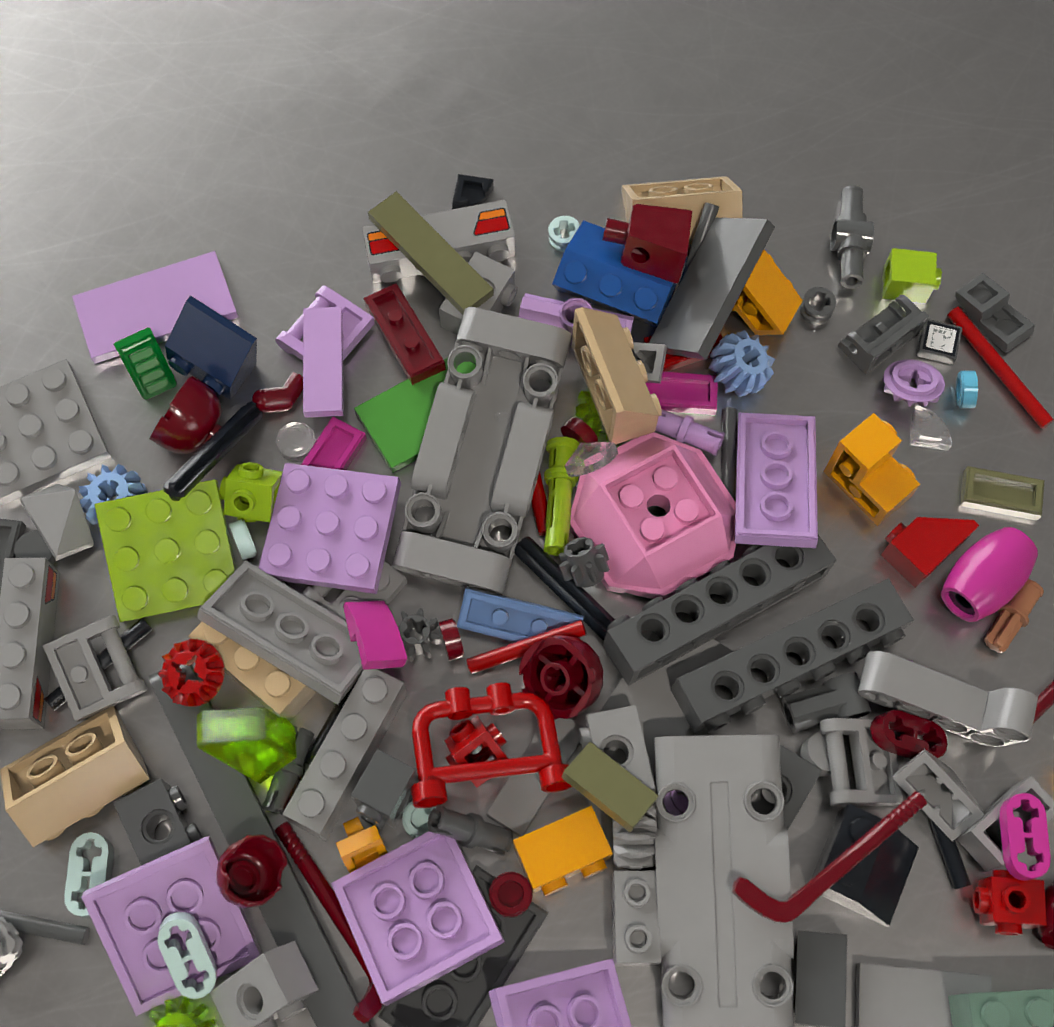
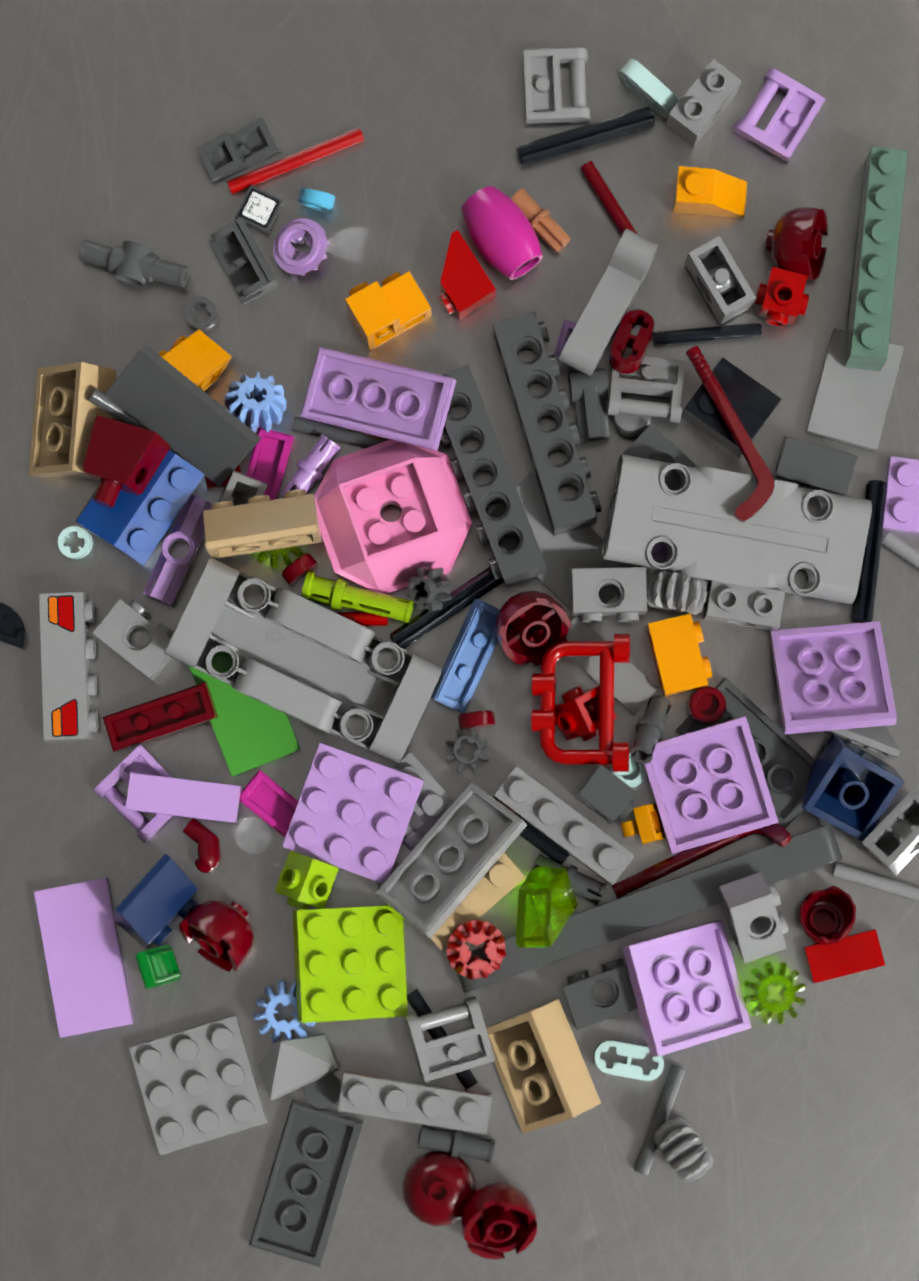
camera: 80 degrees left, 15 degrees up
light aqua beam [157,912,217,999] -> none
black axle [163,402,263,501] -> none
dark red hair [216,834,288,909] -> none
light aqua tile [228,519,257,561] -> none
dark pink slope [343,600,407,670] -> none
olive tile [368,191,494,315] -> none
red bar [466,620,587,674] -> none
olive tile [561,742,659,833] -> none
clear tile [565,442,618,477] -> none
lime brick [882,248,942,303] -> none
light grey slope [892,749,985,842] -> none
olive tile [960,466,1045,520] -> none
dark pink beam [999,793,1051,881] -> none

